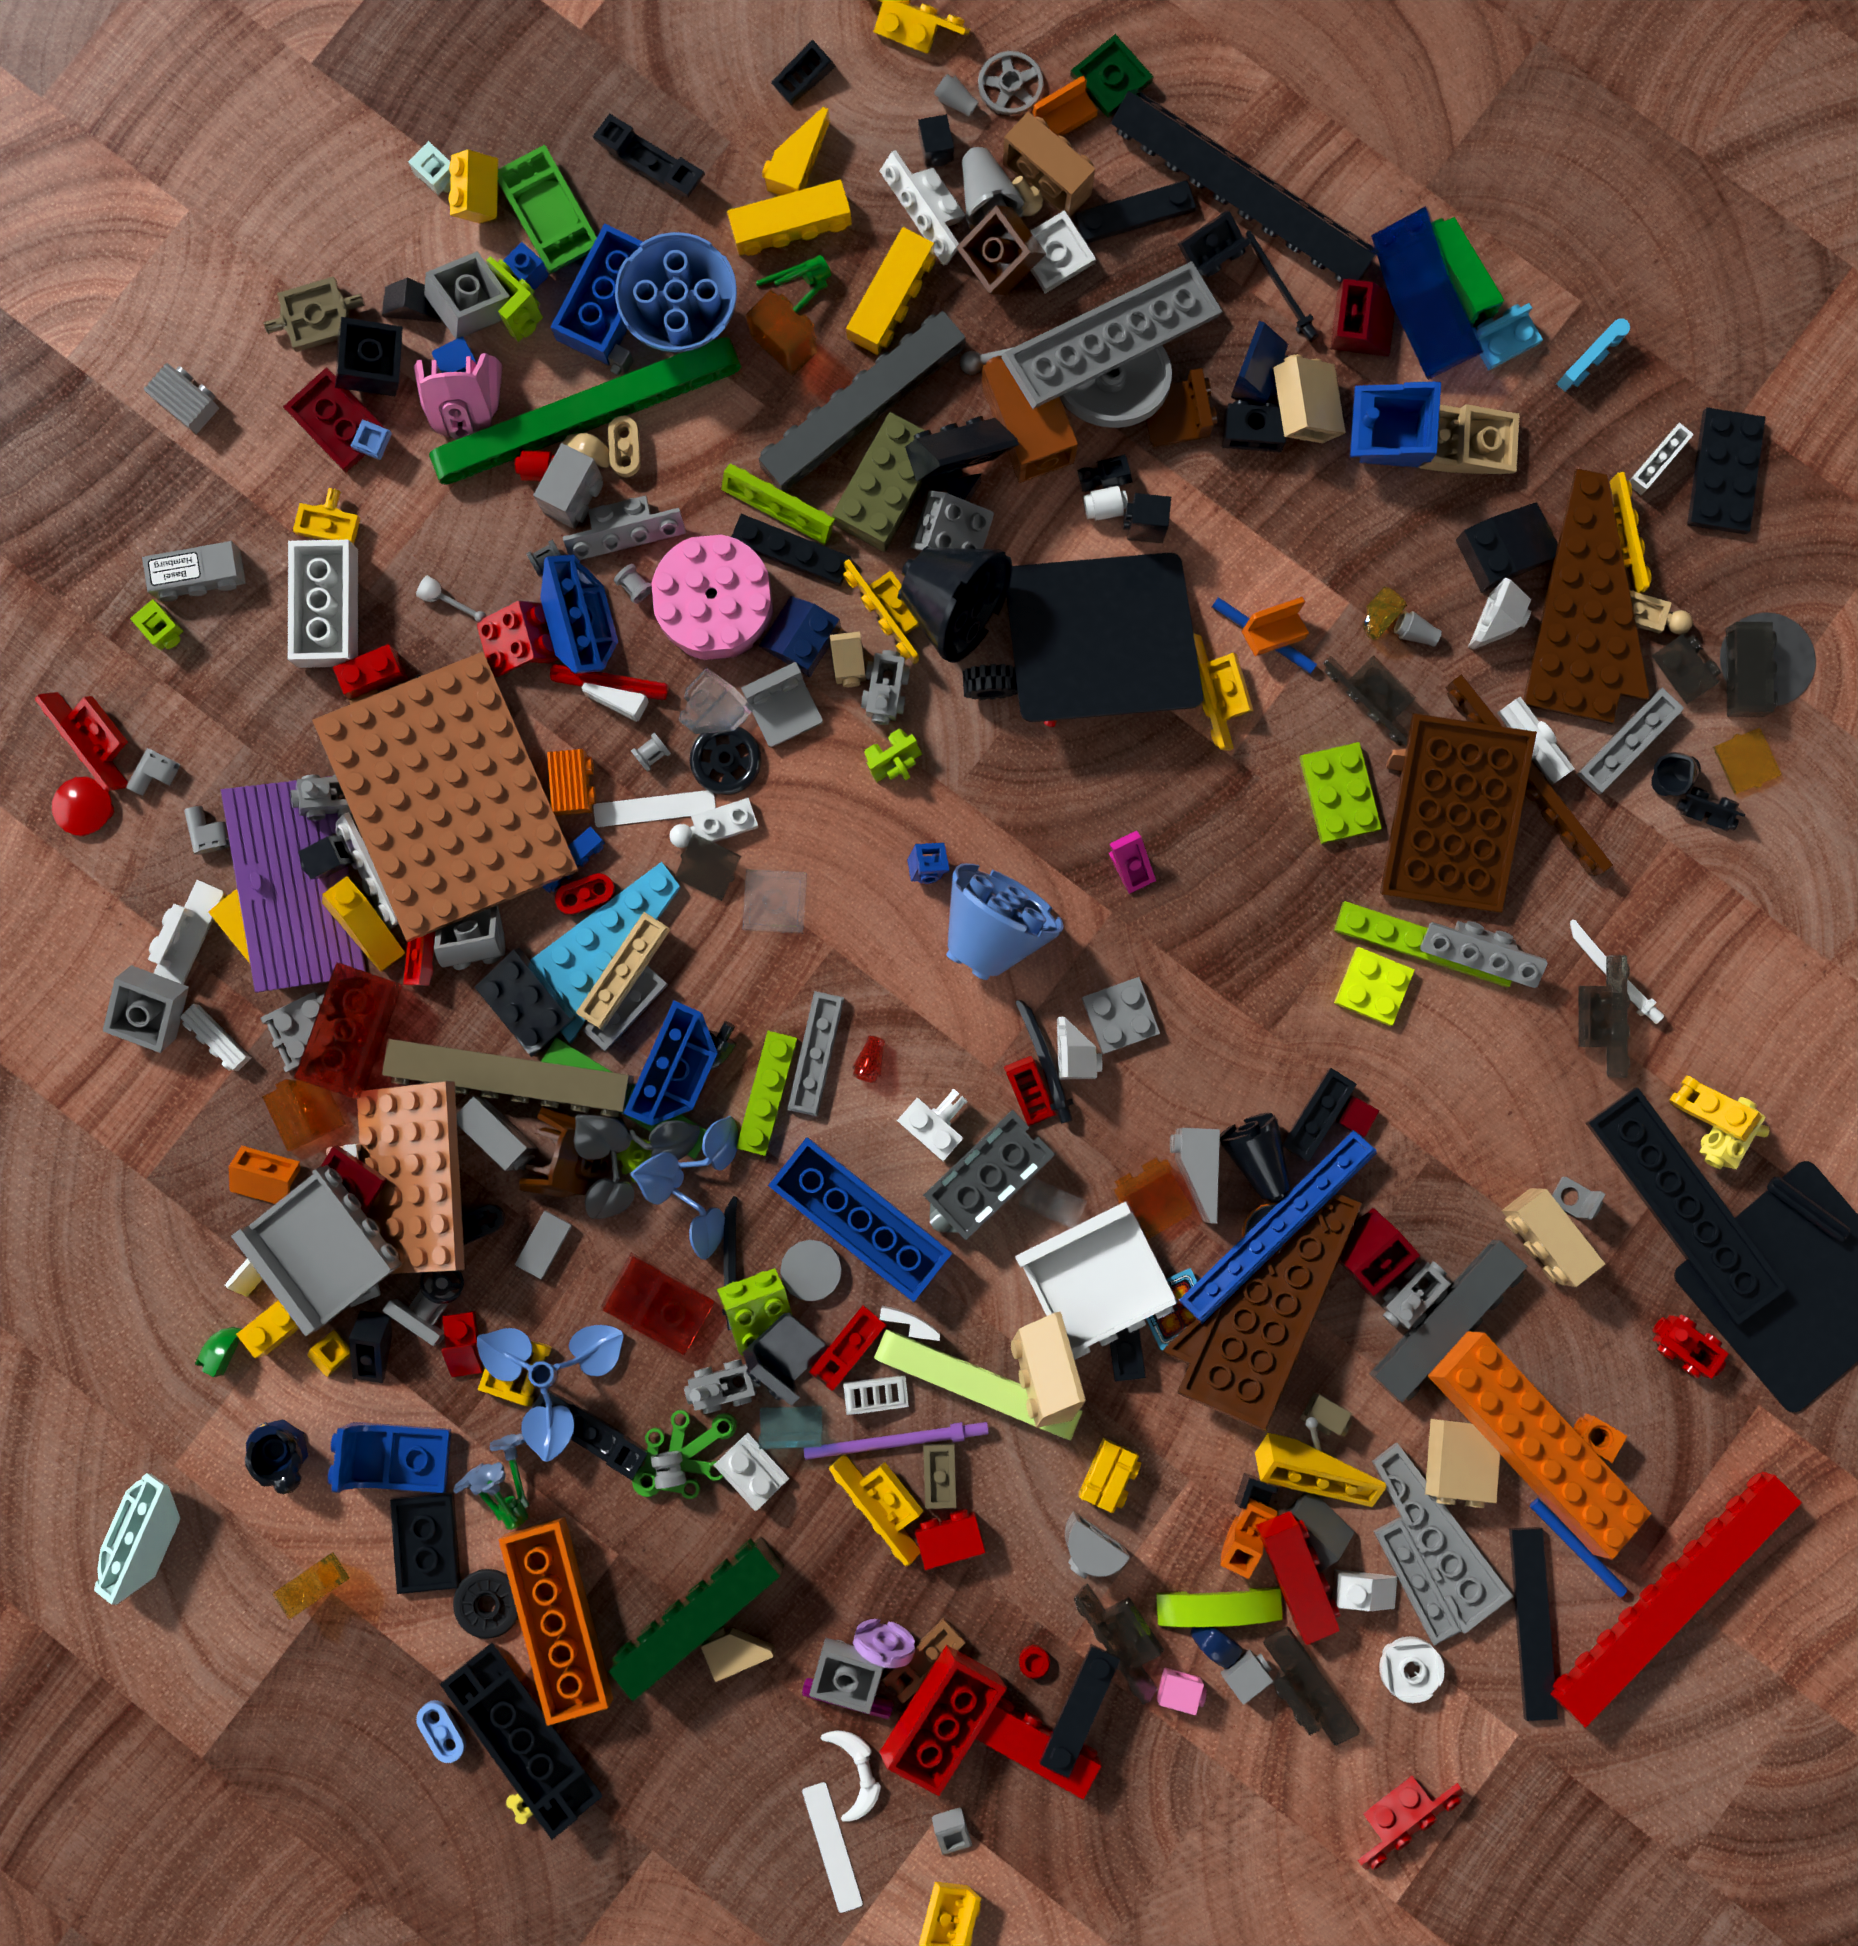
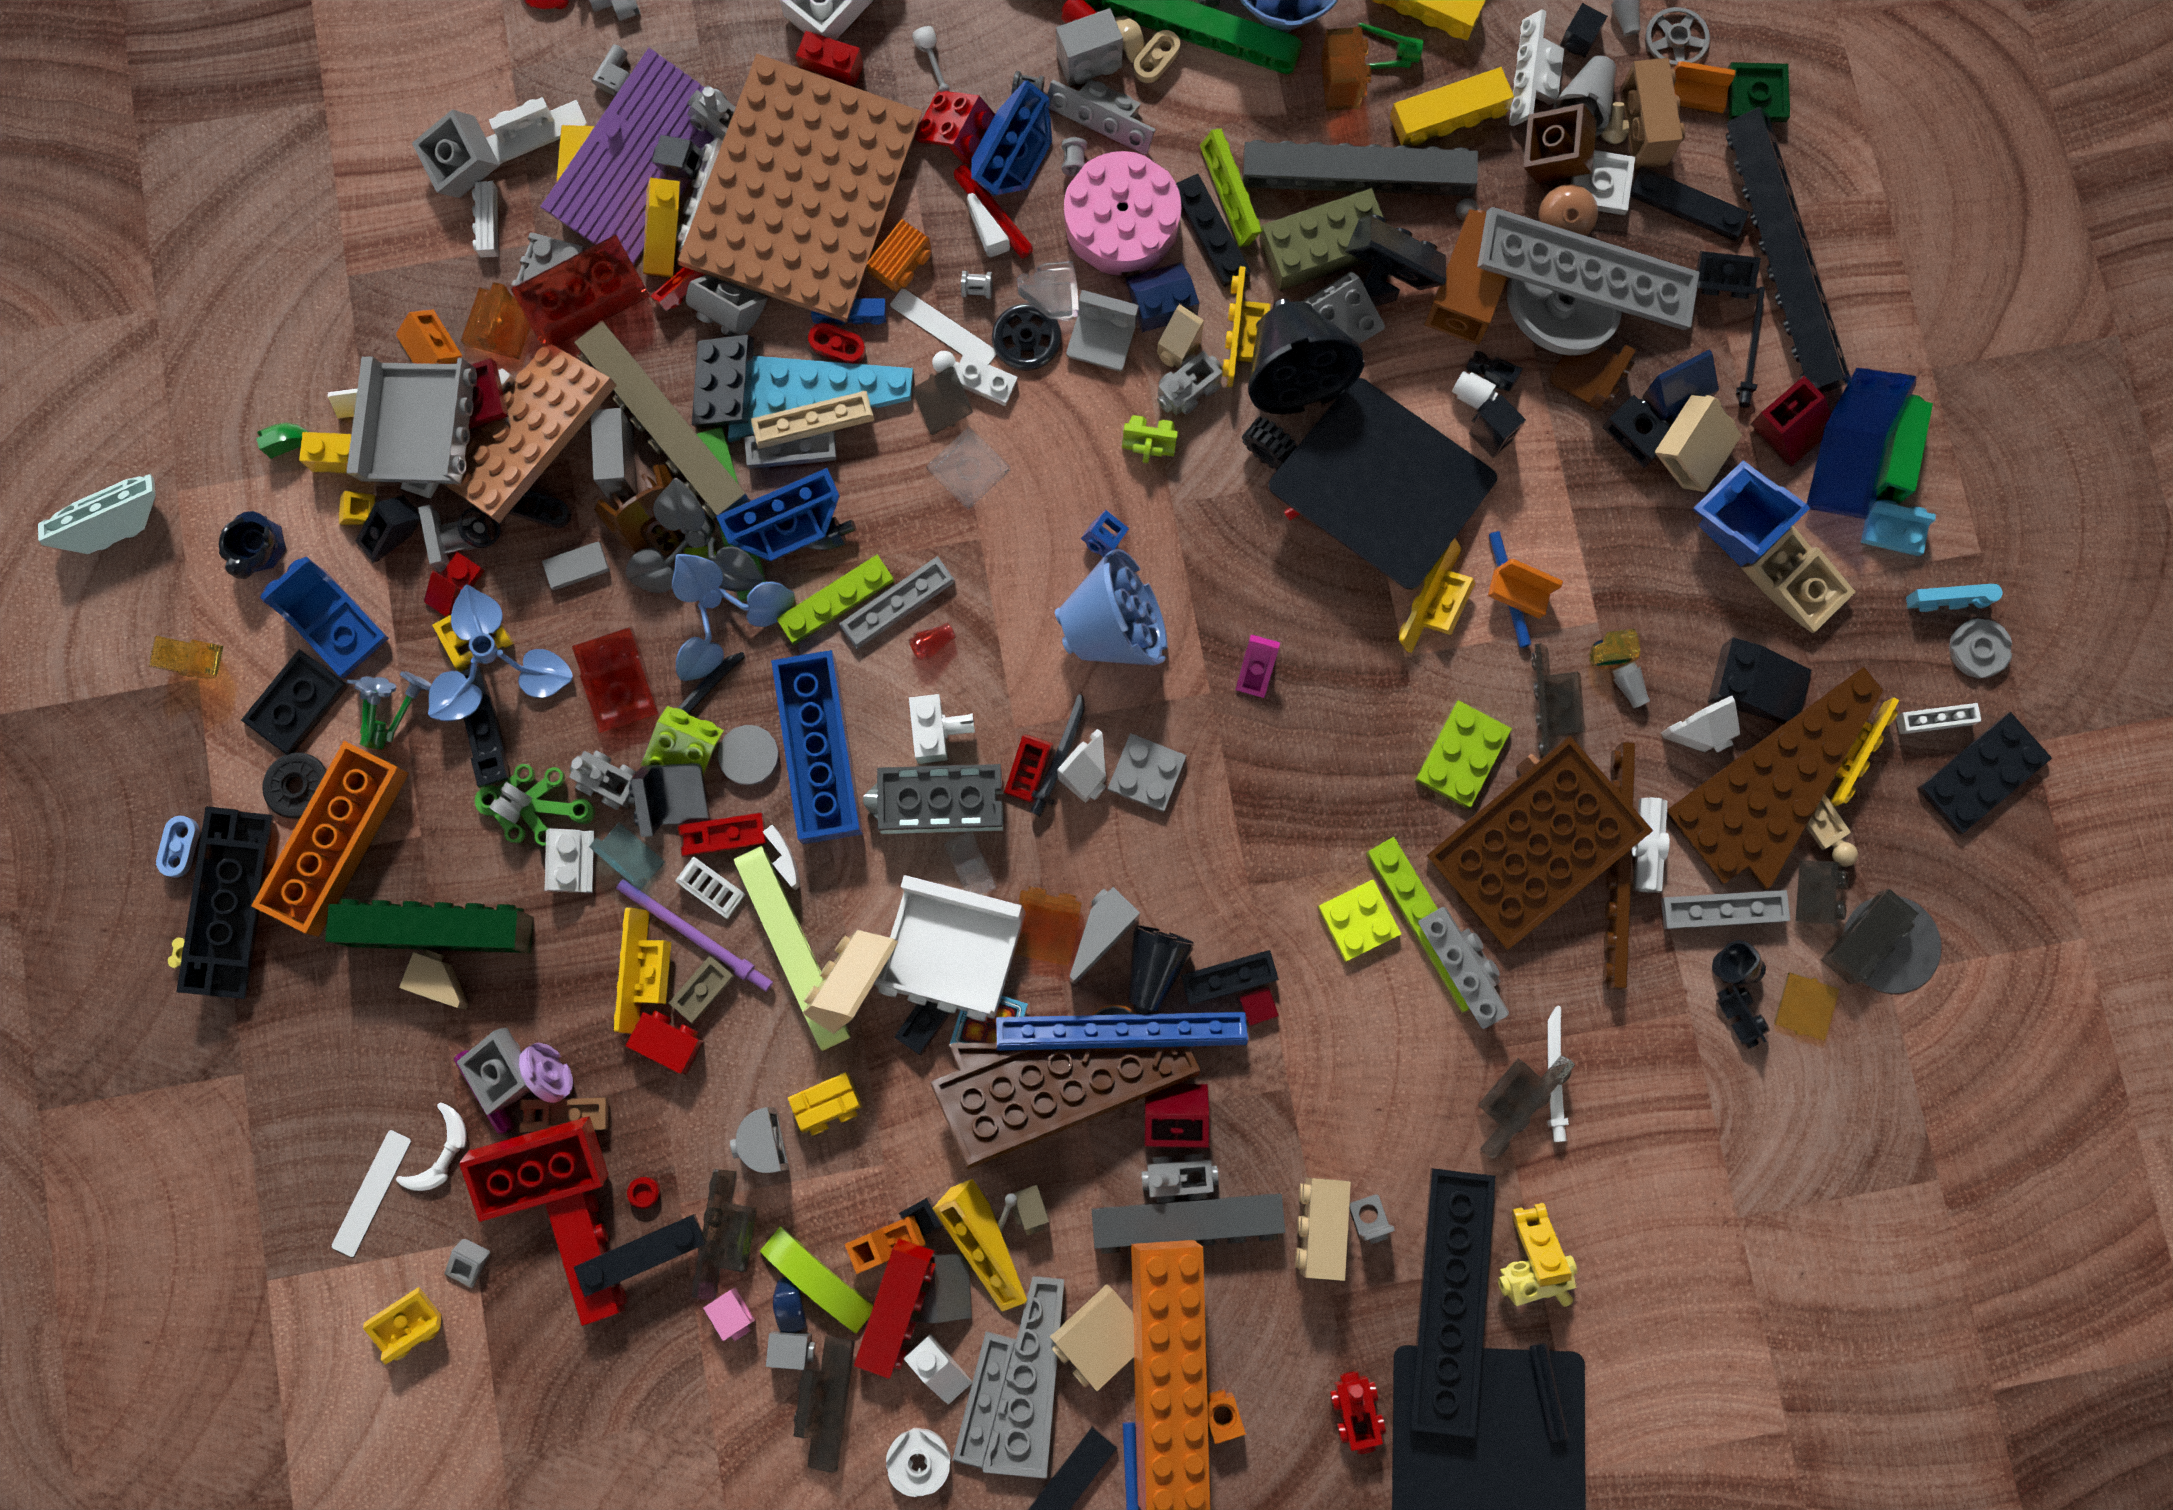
camera: 40 degrees right, 5 degrees down
none -> nougat cylinder [1538,184,1598,236]
none -> light grey tile [1949,618,2012,679]

